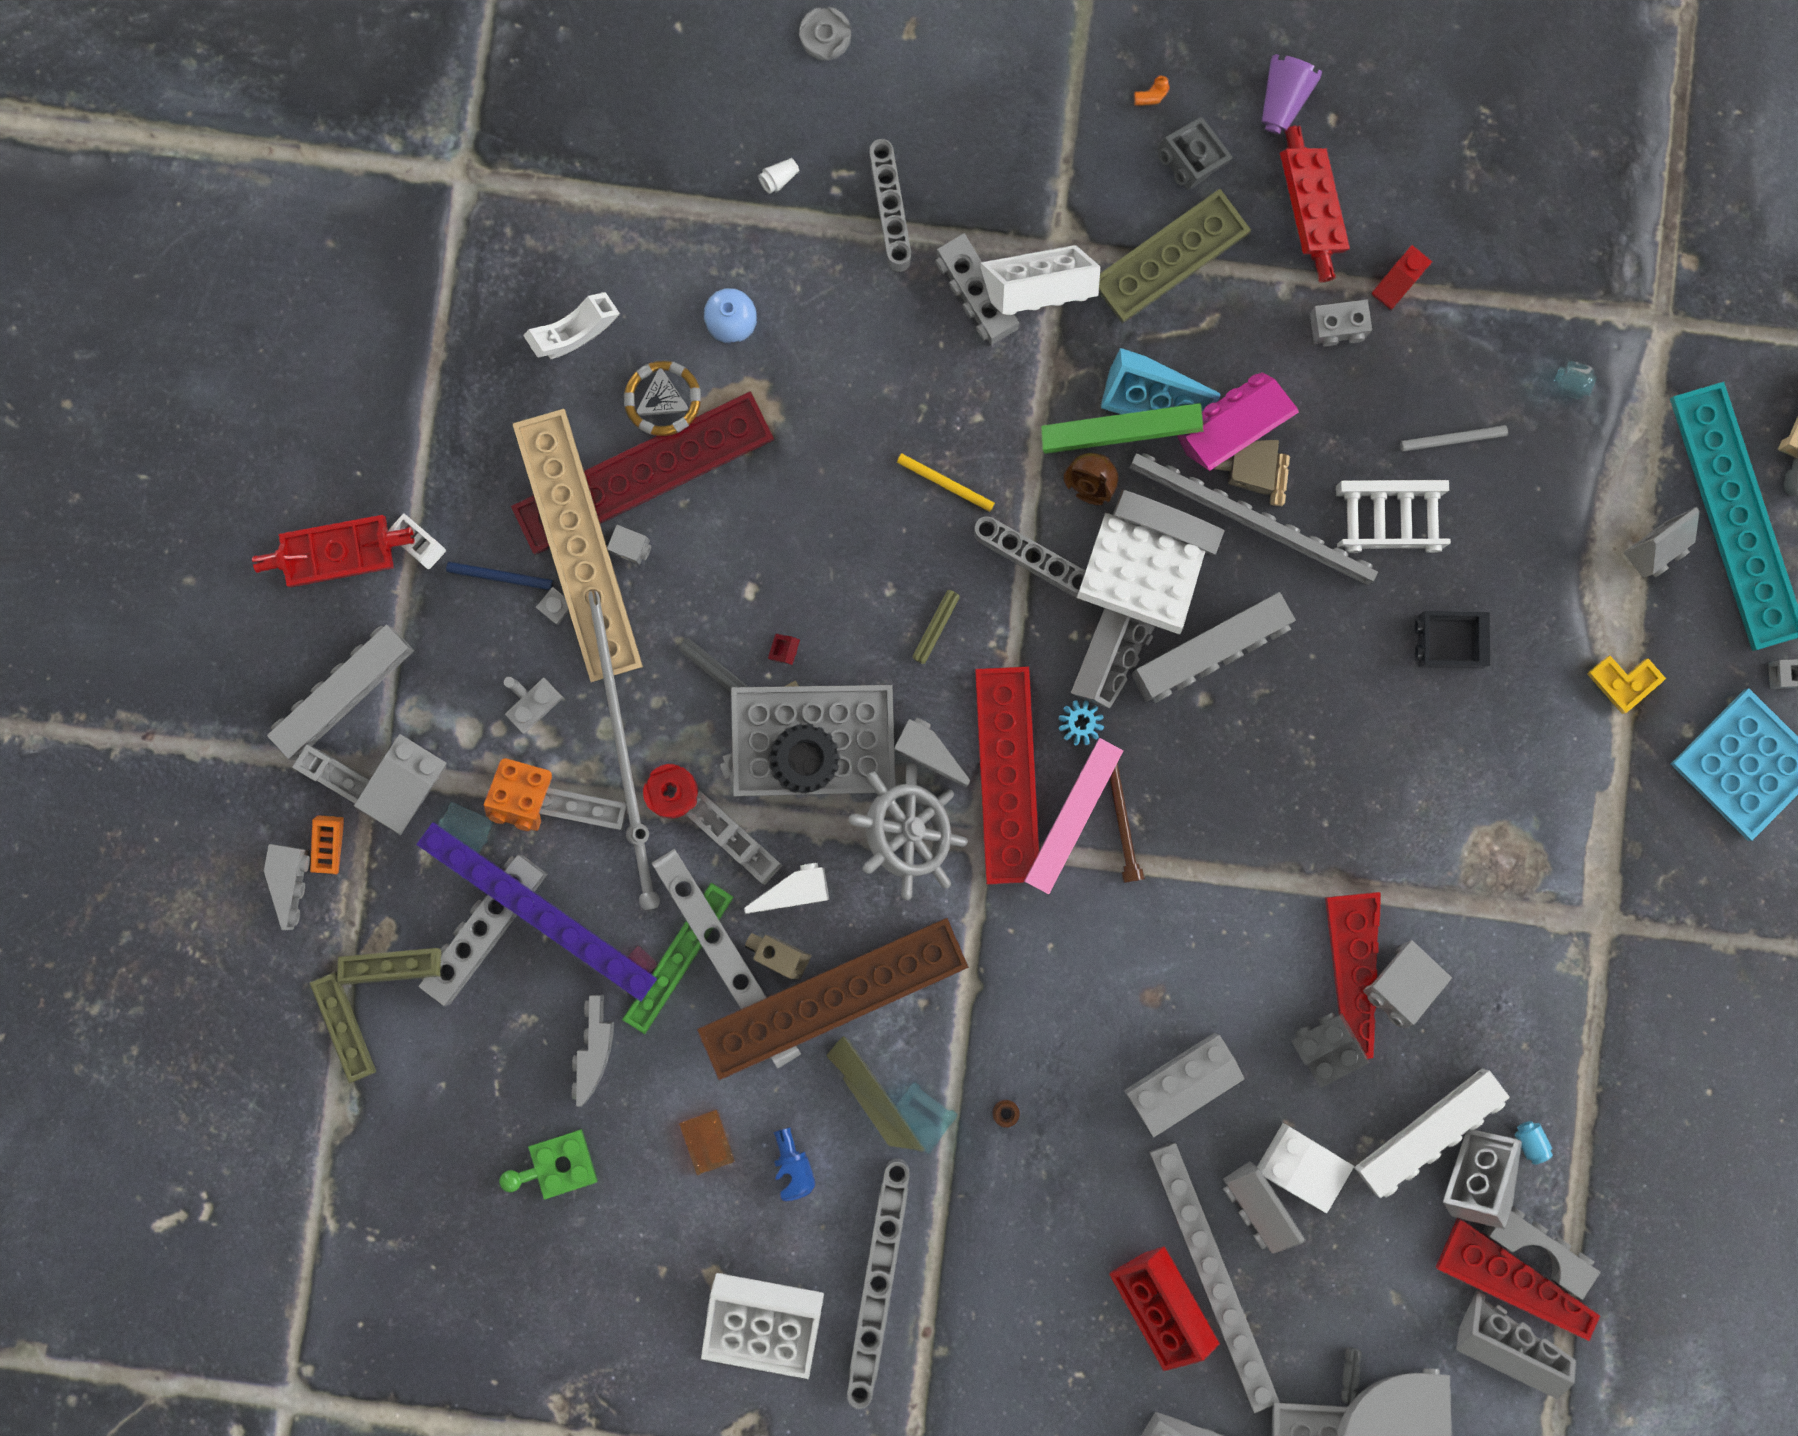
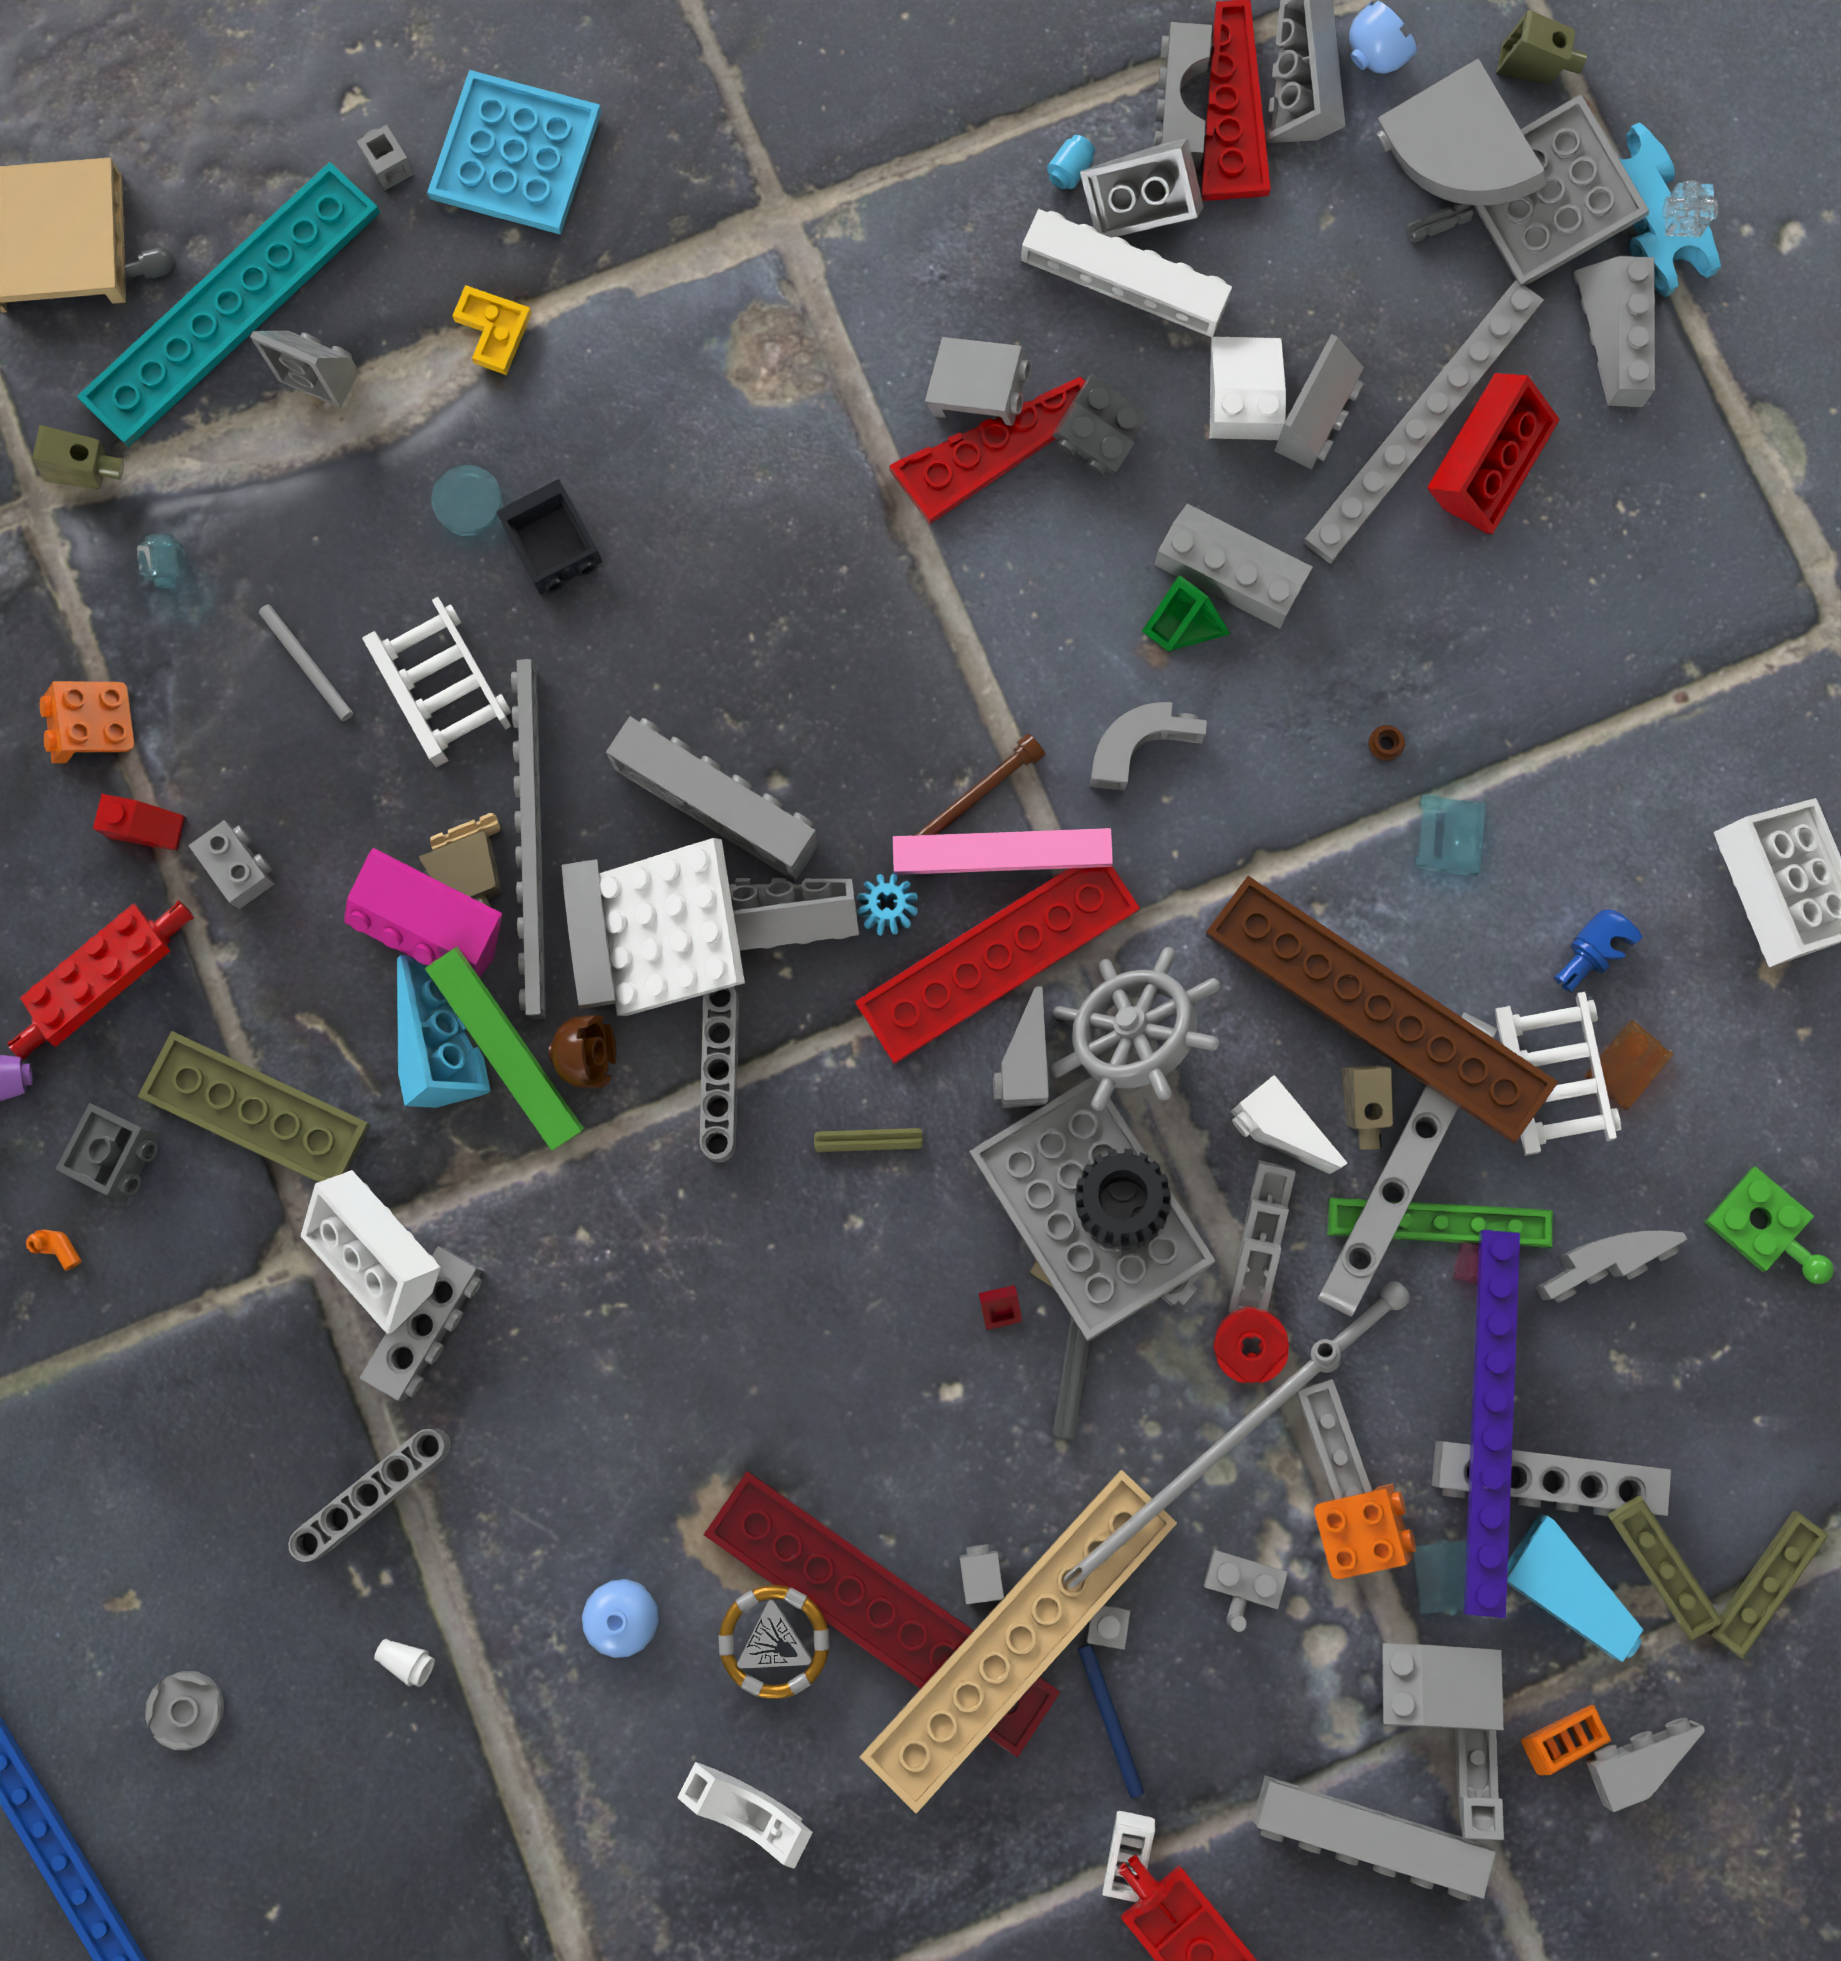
camera: 120 degrees left, 5 degrees down
olive wedge [826,1036,925,1152] -> none
light grey beam [847,1158,909,1409] -> none
yellow bar [897,453,995,512] -> none
none -> olive torso [32,425,124,489]
none -> orange bracket [40,681,134,763]
none -> clear light blue tile [432,465,503,536]
none -> light grey arch [1089,702,1207,791]
none -> green slope [1142,575,1230,653]
none -> light blue cylinder [1349,1,1417,74]
none -> white fence [1495,992,1621,1156]
none -> medium azure slope [1507,1514,1643,1662]

